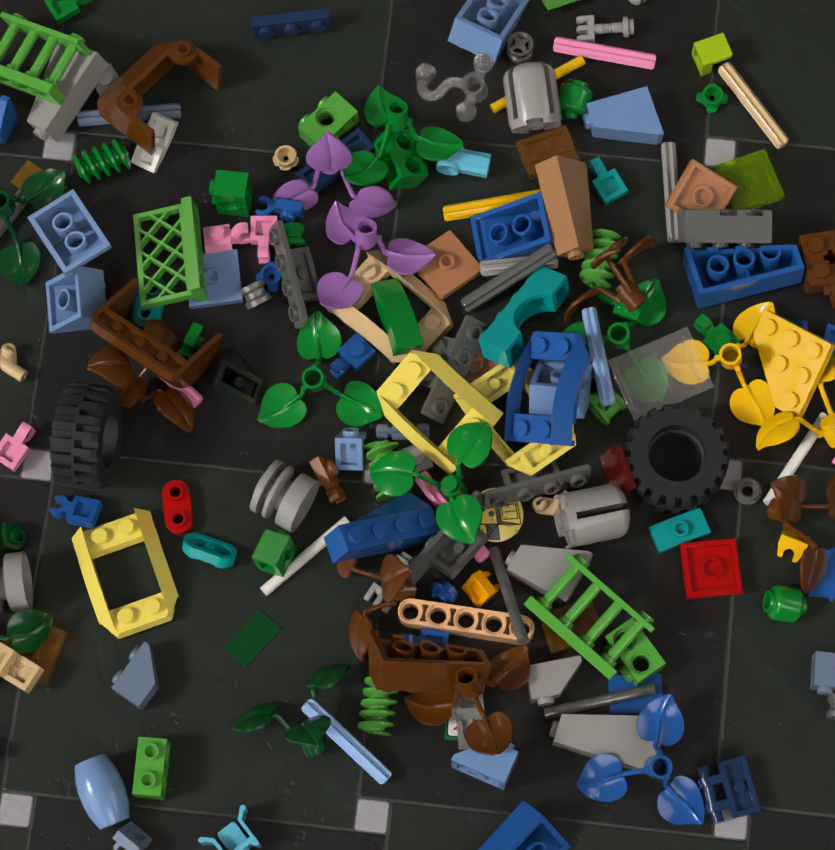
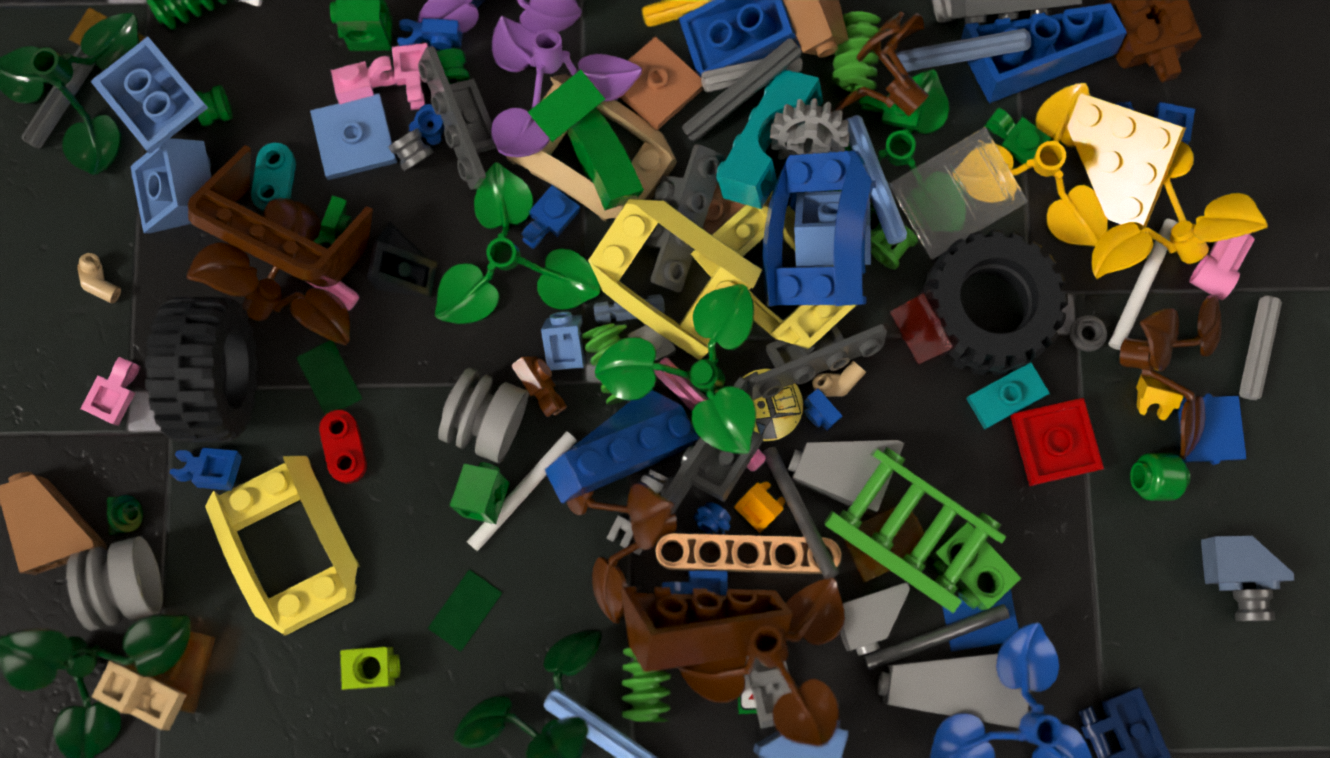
camera: 15 degrees left, 5 degrees up
sand blue slope [111,641,159,711] -> none
bright green fence [133,196,208,310] -> none
teal plate [182,533,237,569] -> none
light grey cylinder [553,484,631,549] -> none
none -> green wheel [195,85,232,127]
none -> dark green sticker [296,340,362,415]
none -> lime brick [341,647,400,690]
none -> green sticker [528,69,605,142]
none -> light grey gear [770,98,850,160]
none -> blue plate [803,388,842,431]
none -> sand blue axle [893,28,1031,71]

